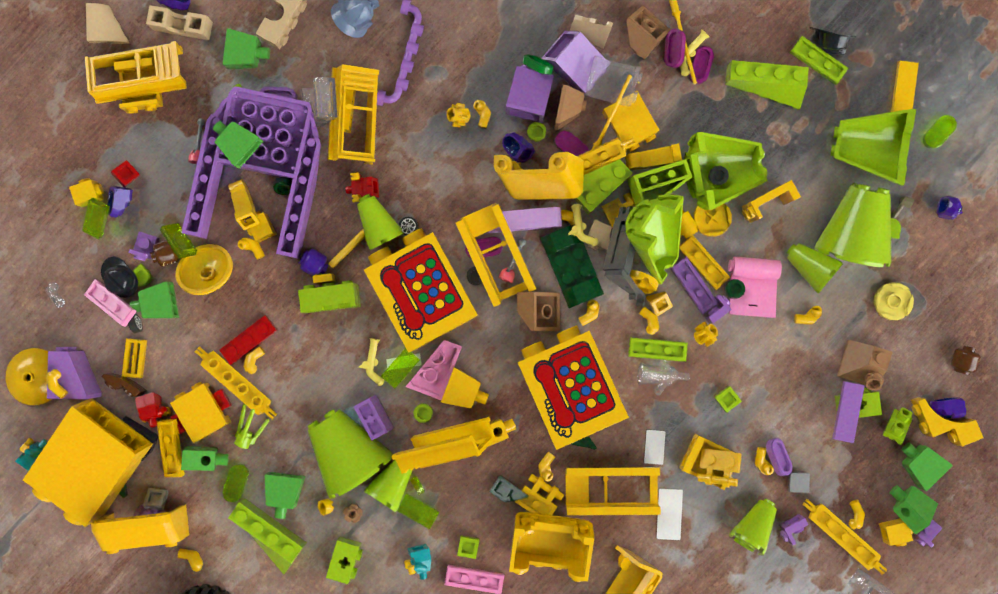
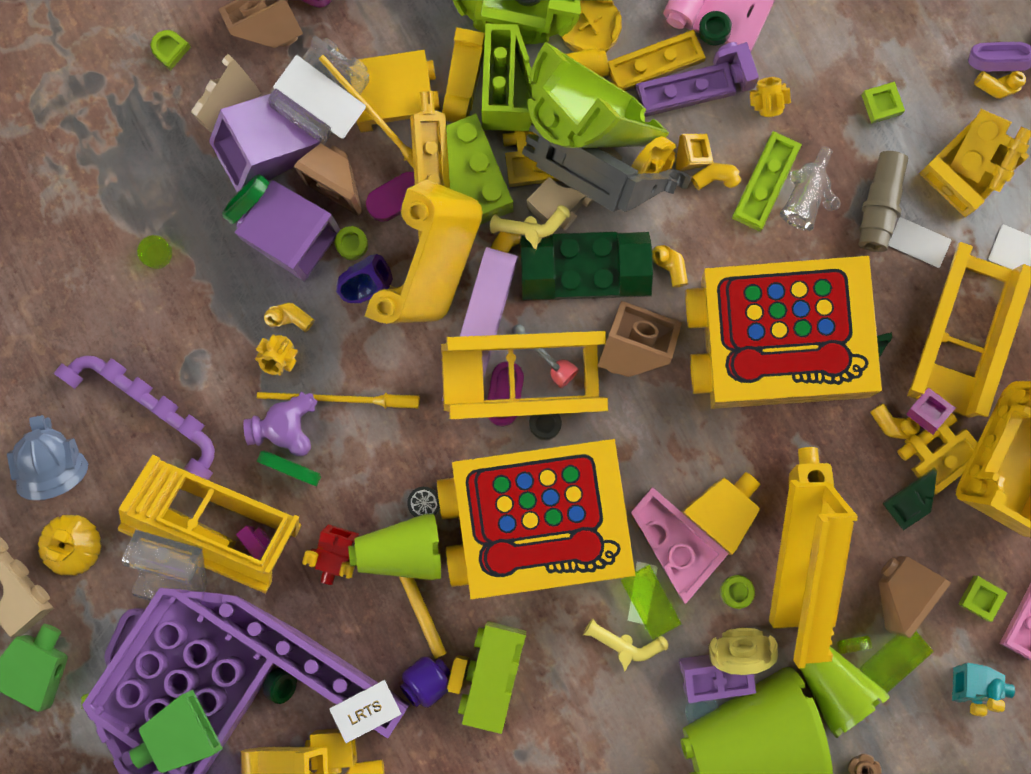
camera: 70 degrees left, 5 degrees down
none -> yellow hair [38,515,102,576]
none -> clear neon green tile [137,235,172,269]
none -> magenta plate [236,526,271,560]
none -> medium lavender animal [243,392,318,456]
none -> green tile [256,450,321,487]
none -> yellow piece [257,392,420,409]
none -> white sticker [273,55,366,138]
none -> white sticker [329,680,401,743]
none -> light yellow tile [709,628,778,675]
none -> dark tan piece [858,151,909,252]
none -> medium nougat slope [879,556,951,638]
none -> magenta plate [906,387,955,435]

